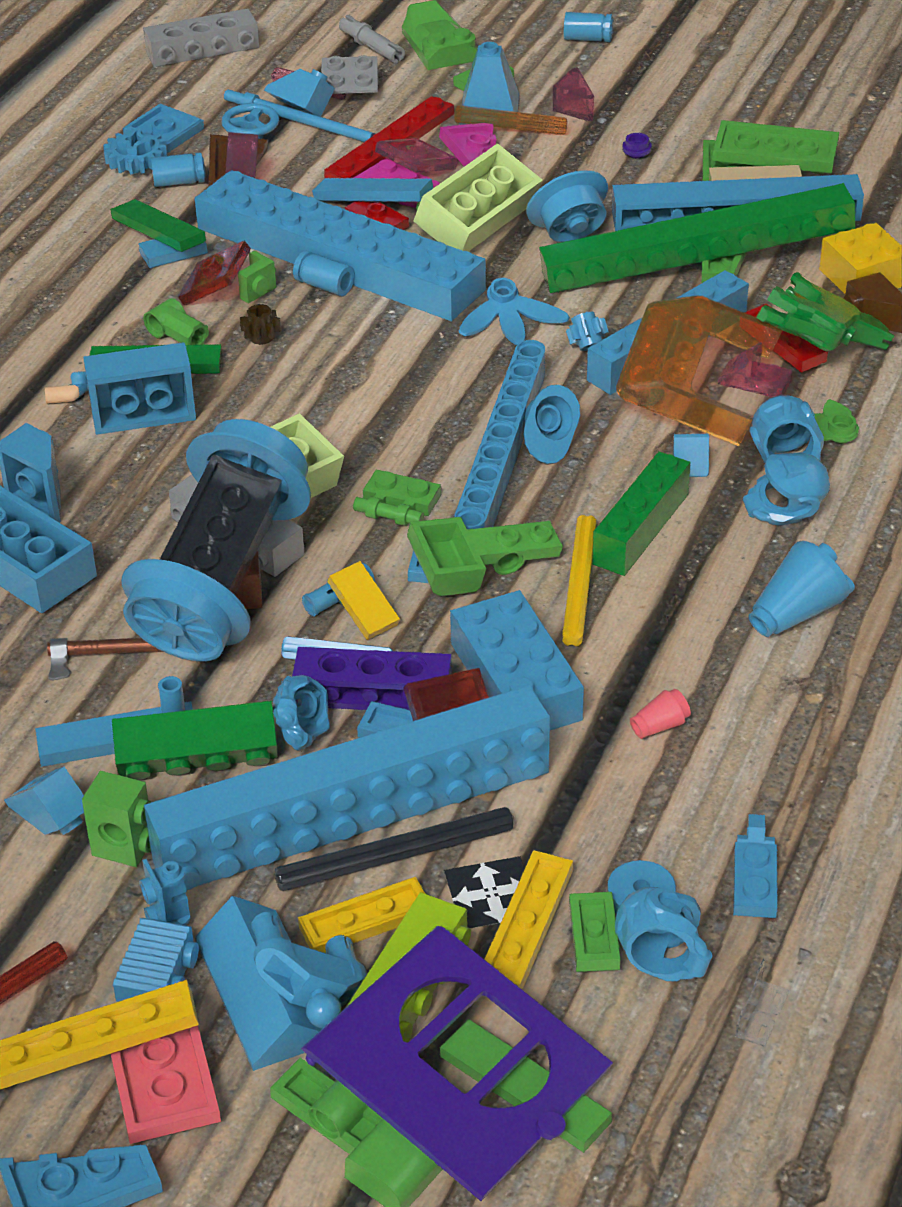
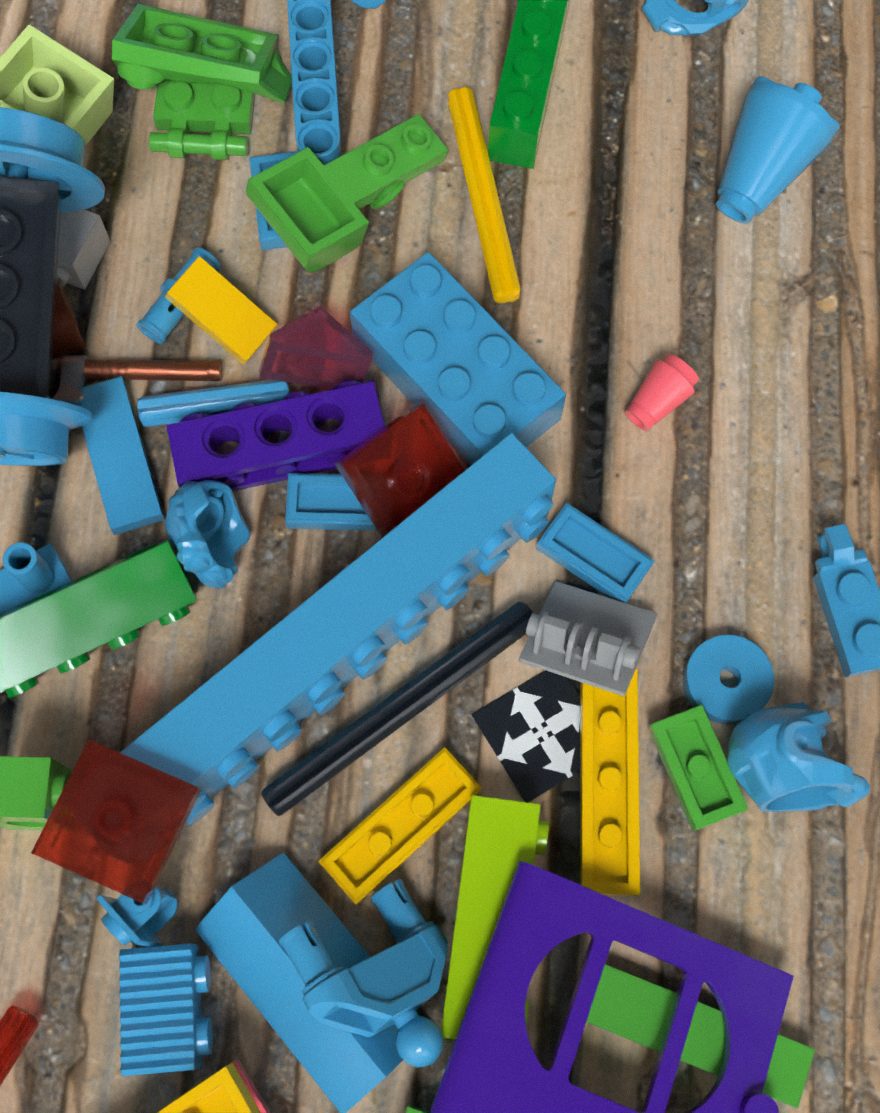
camera: 20 degrees left, 30 degrees up
none -> clear red plate [31,739,201,904]
none -> copper piece [53,355,222,403]
none -> dark azure tile [75,376,165,535]
none -> bright green slope [112,4,292,104]
none -> clear pink slope [259,306,373,389]
none -> light grey hinge [518,581,658,697]
none -> dark azure tile [536,503,655,603]

